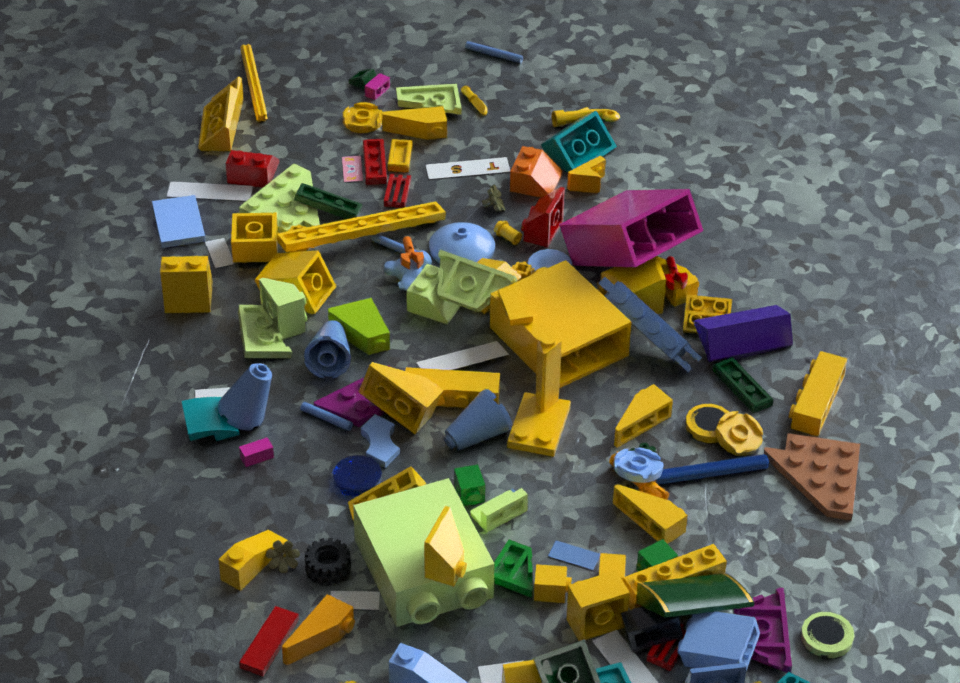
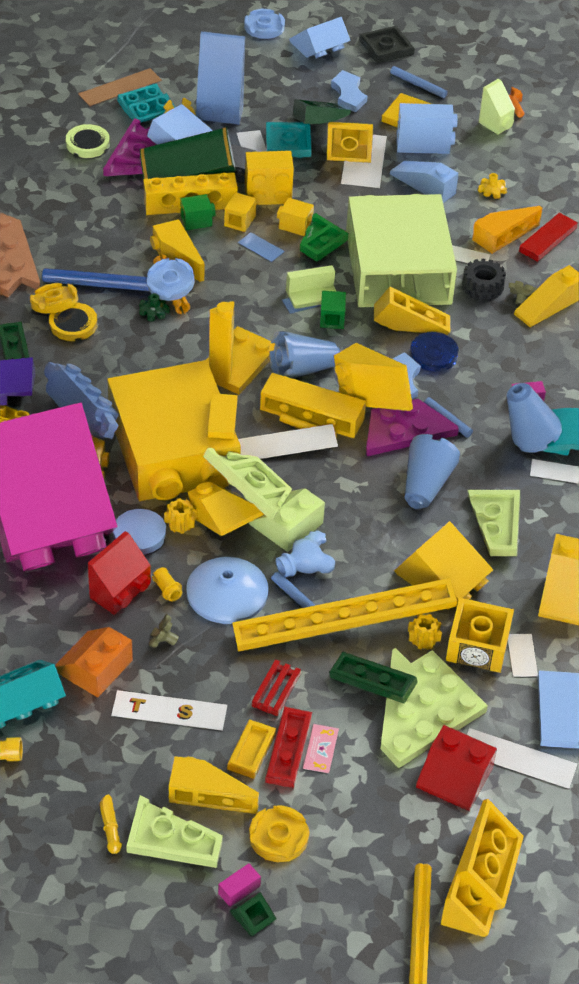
camera: 165 degrees left, 5 degrees up
yellowish green slope [259,278,307,340] -> none
lime slope [328,298,390,355] -> none
orange bar [400,236,424,269] -> none
yellow slope [424,506,467,587] -> none
medium blue piece [465,41,523,63] -> none
yellow slope [567,156,606,193] -> none
yellow slope [614,384,673,448] -> none

